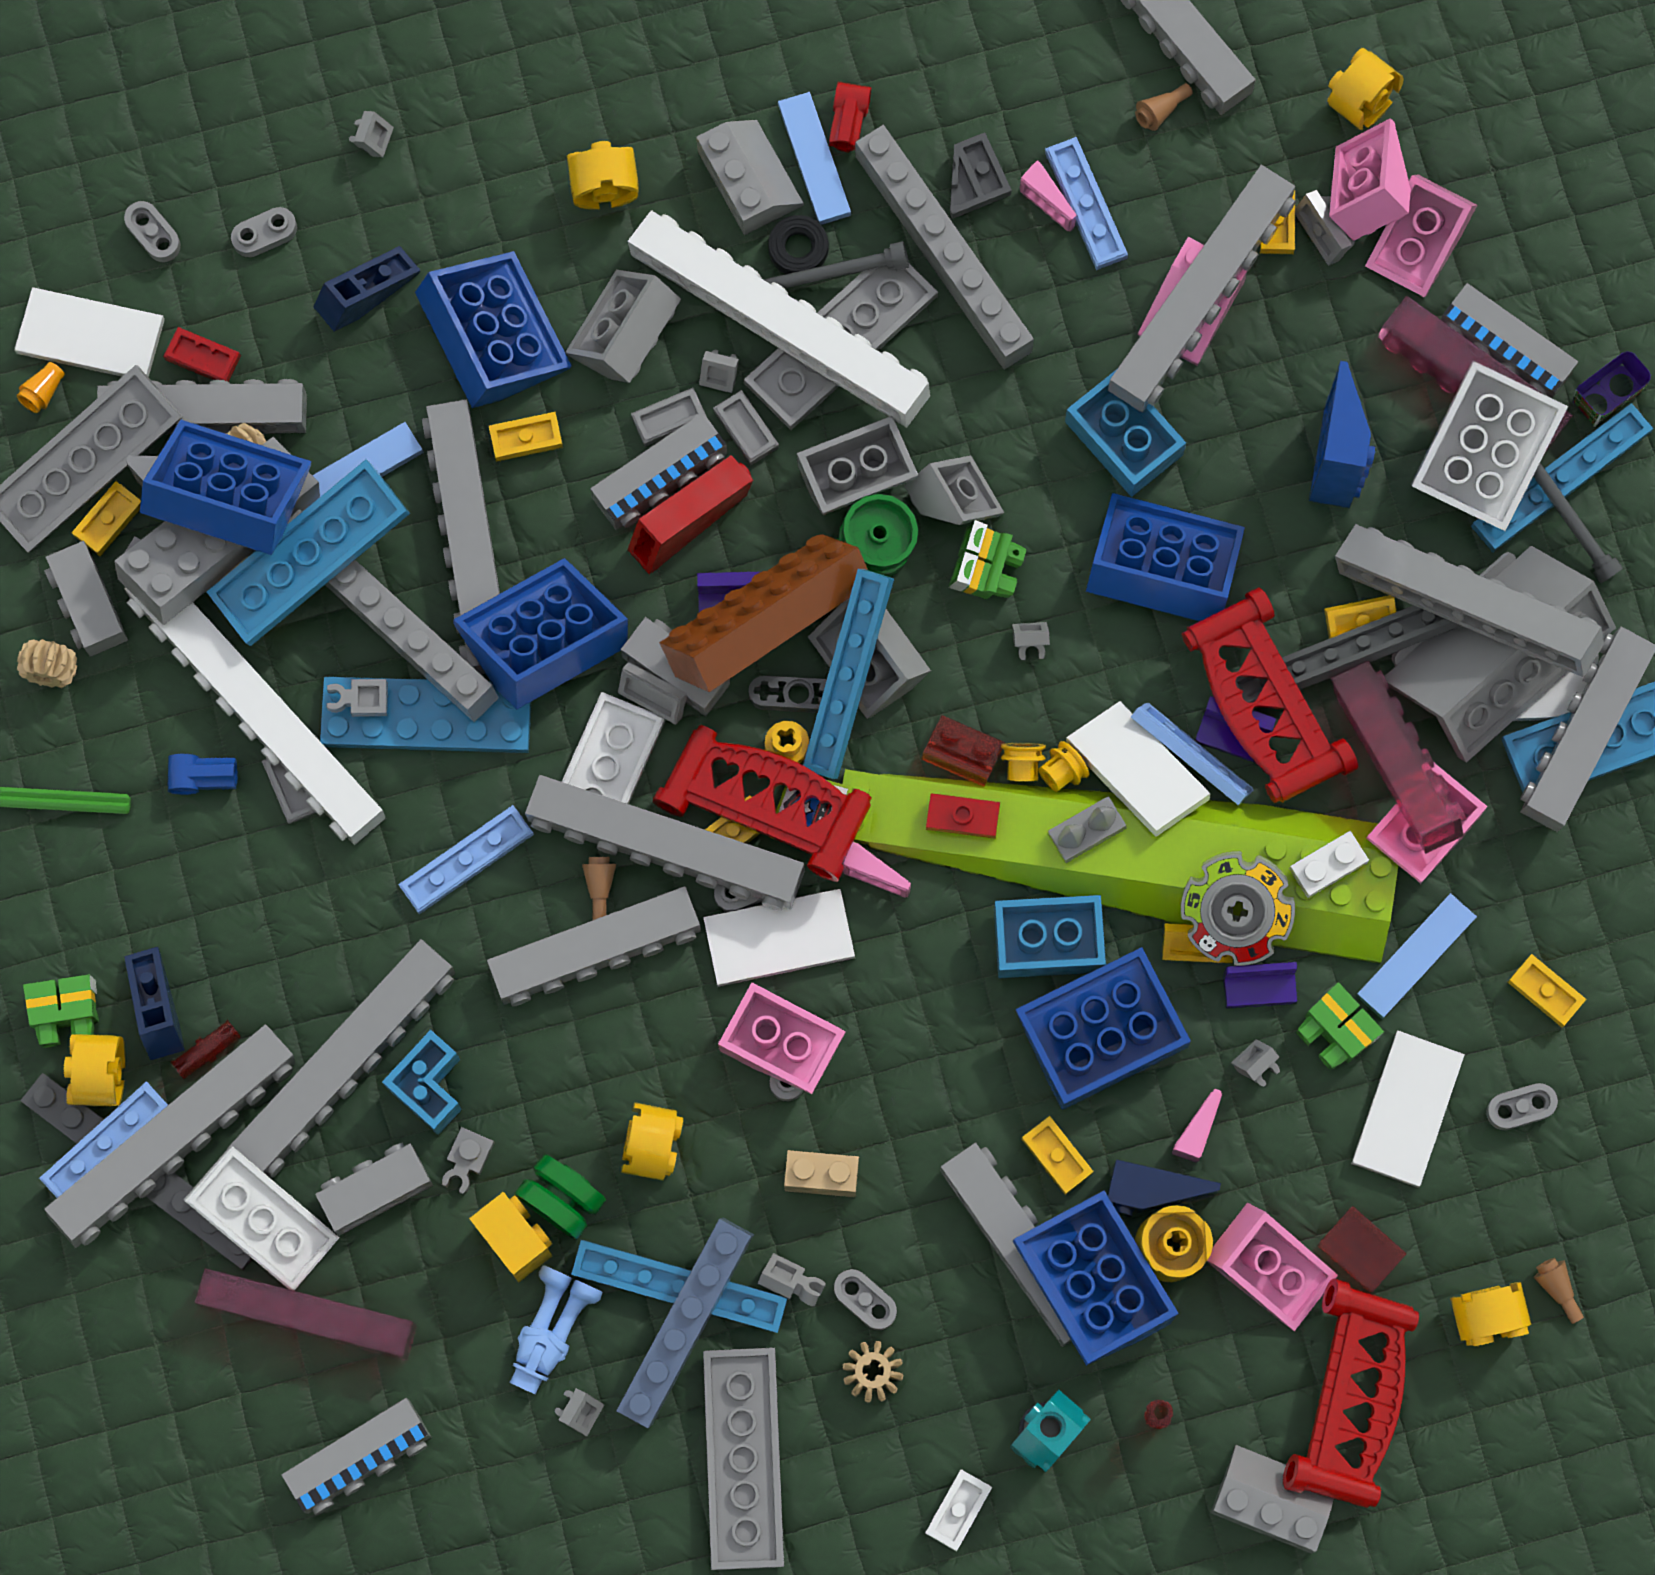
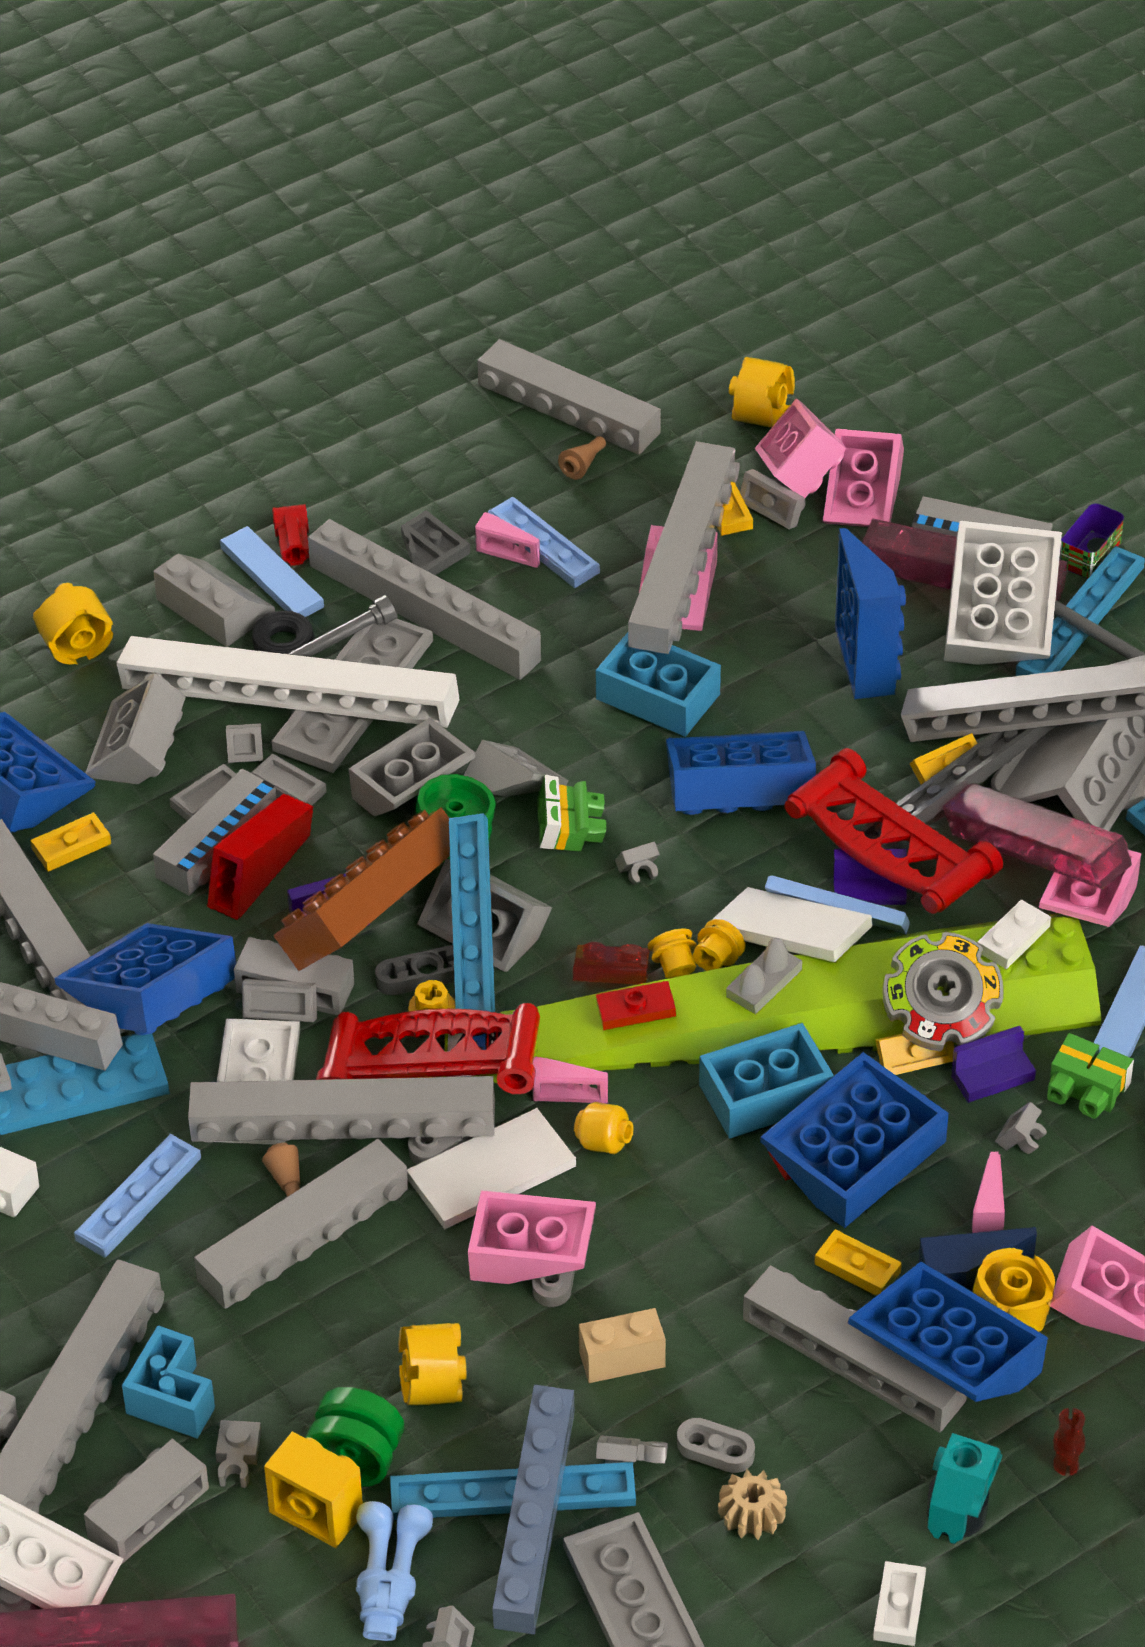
camera: 20 degrees left, 30 degrees down
none -> yellow head [574,1102,633,1154]

